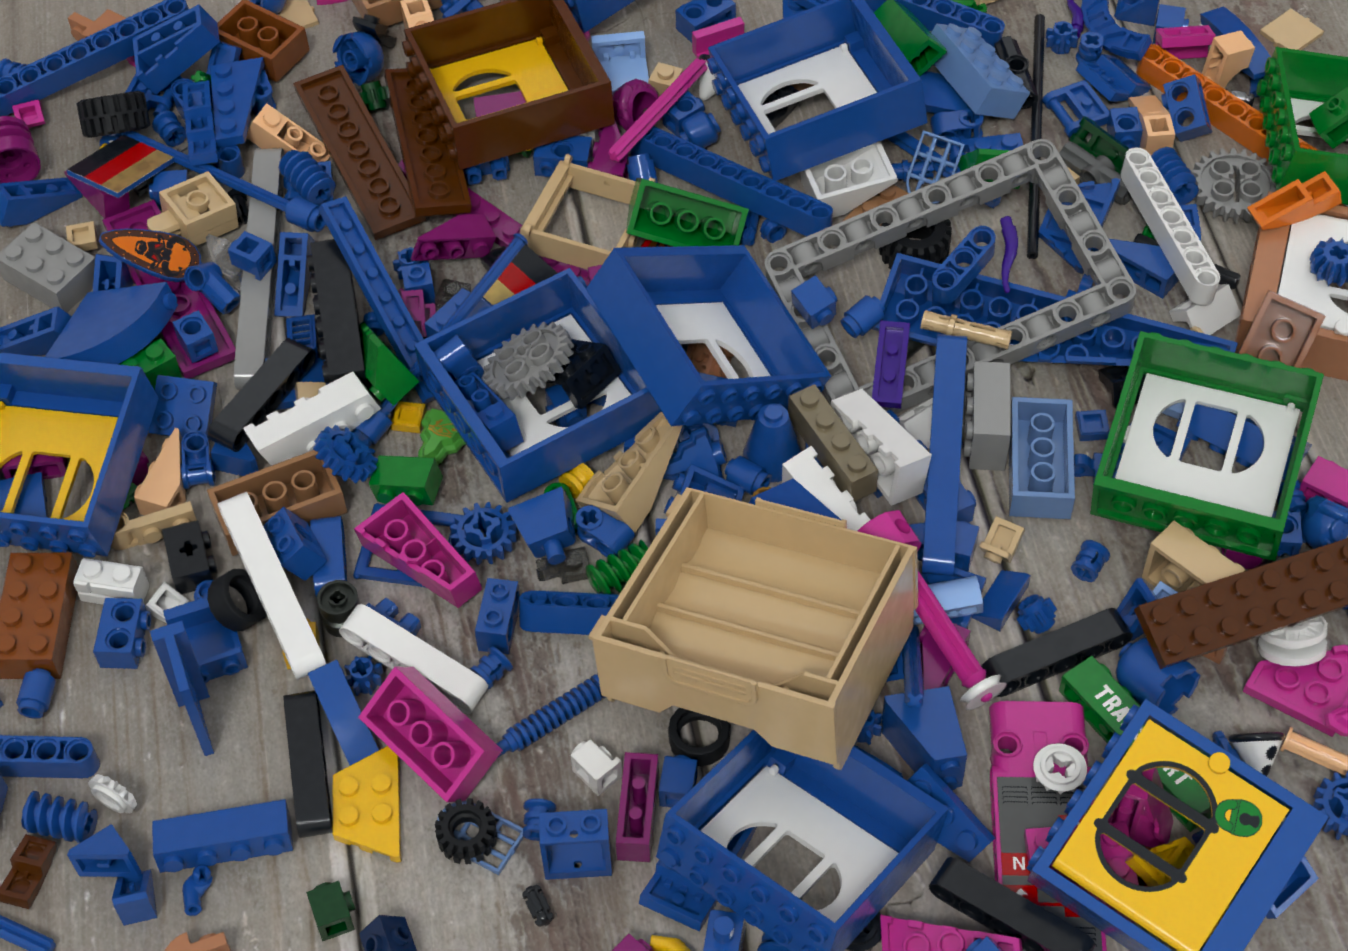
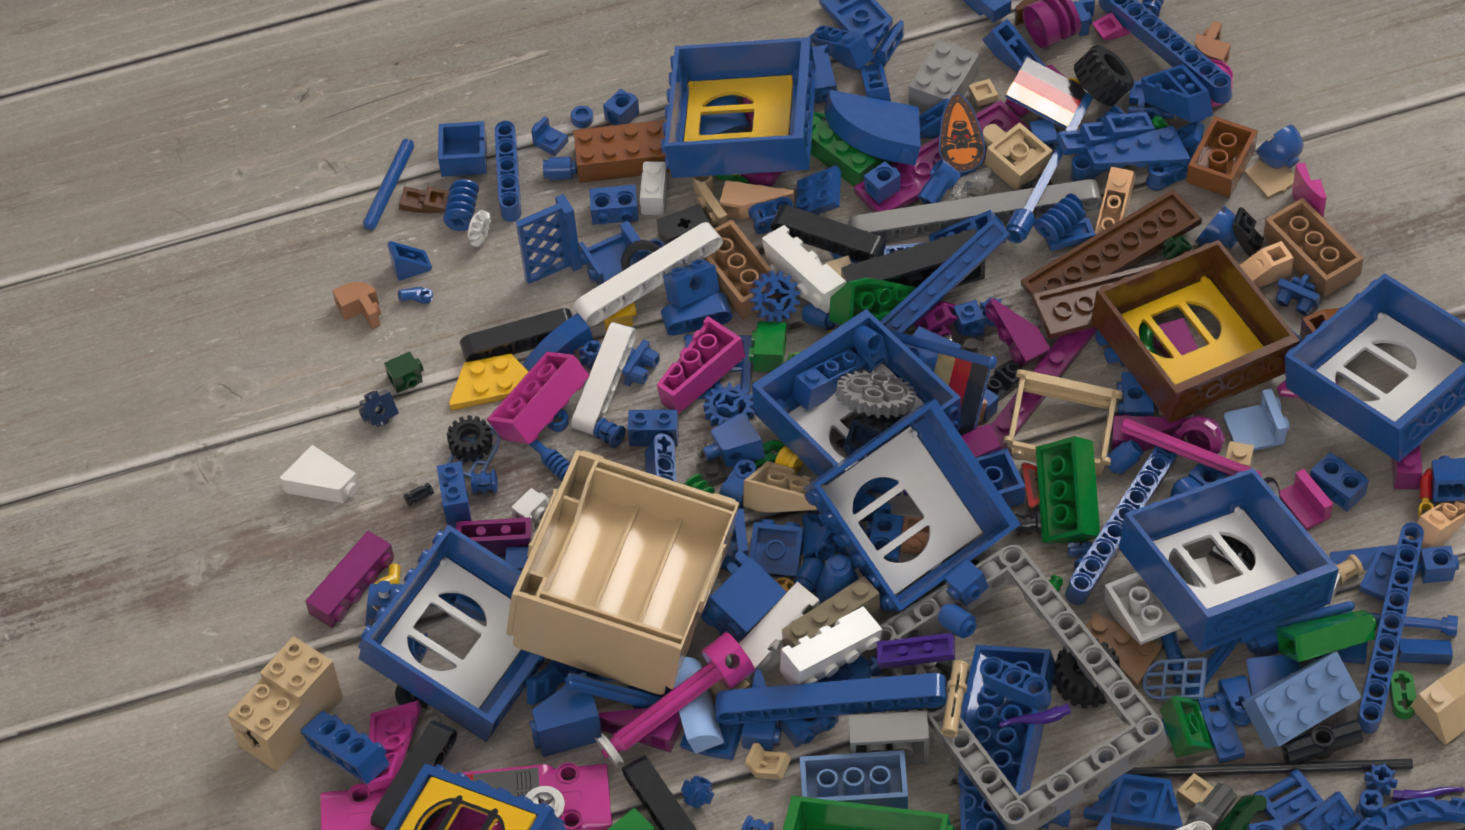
camera: 85 degrees right, 0 degrees up
blue slope [67,824,141,877] -> none
white slope [145,581,189,623] -> none
blue brick [152,799,293,873] -> none
blue brick [228,231,277,281] -> none
pearl dark grey wheel [317,580,360,638] -> none
blue wing [907,763,995,862] -> none
blue slope [972,570,1031,632] -> none

